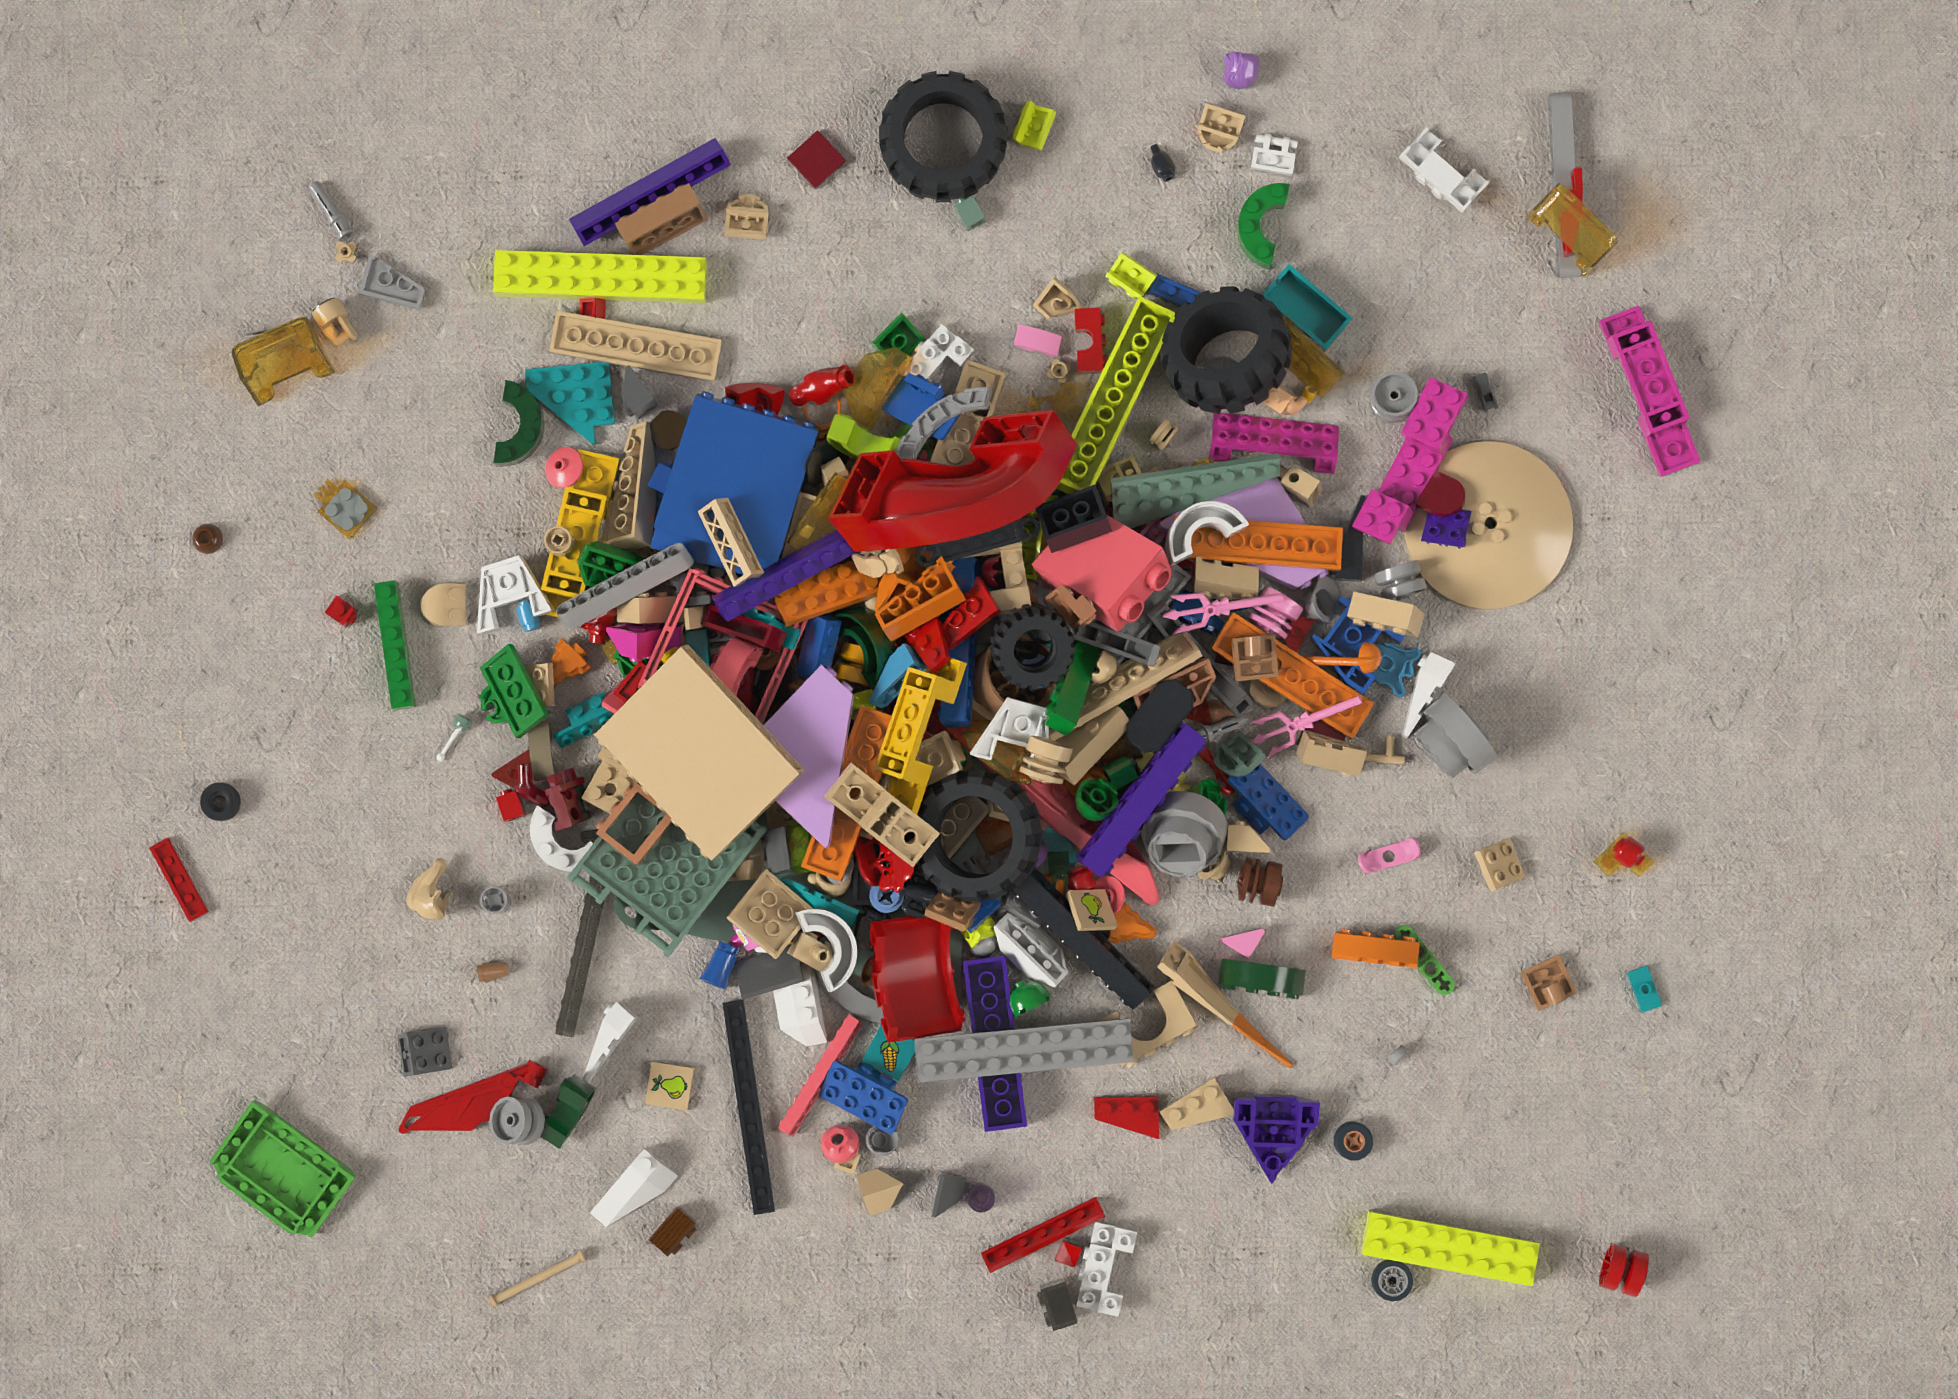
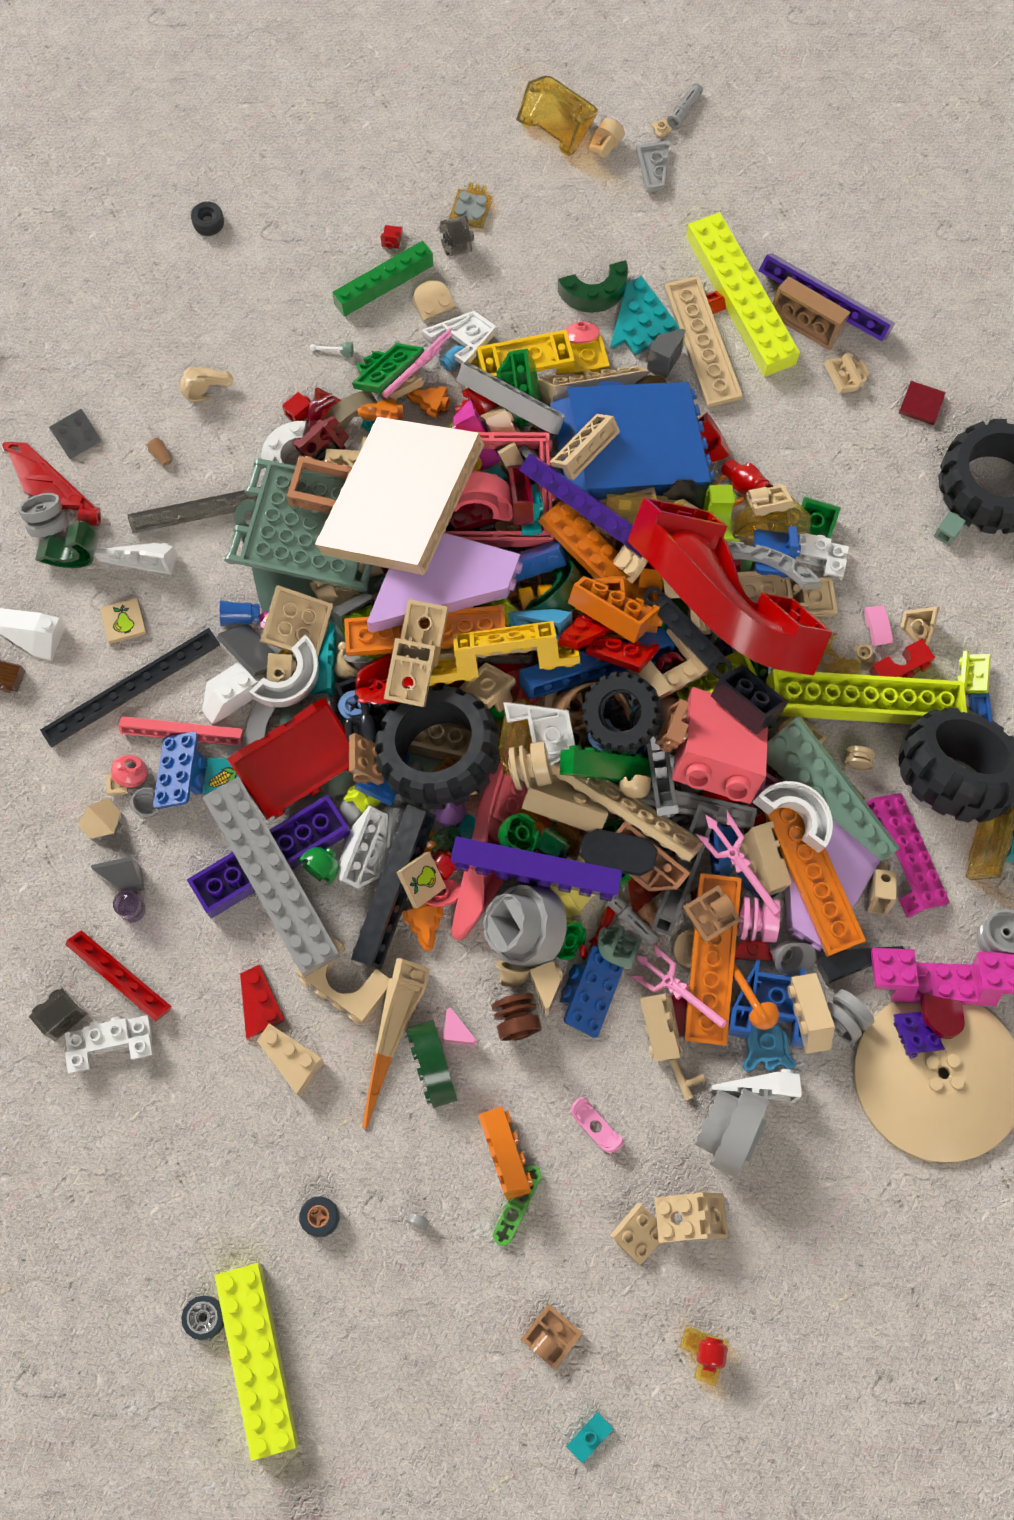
camera: 65 degrees right, 15 degrees down
red tile [149,837,209,922] -> none
reddish brown piece [192,524,223,554] -> none
light grey wheel [480,886,511,914] -> none
tan wheel [544,526,575,557] -> none
red slope [1054,1239,1083,1267] -> none
dark purple wedge [1233,1094,1320,1184] -> none
light nougat torso [1263,385,1317,415] -> none
none -> orange rock [358,398,403,421]
none -> bright pink piece [382,328,453,398]
none -> clear smoke brick [439,216,474,257]
none -> tan bracket [654,1192,728,1243]
none -> tan plate [746,485,794,516]

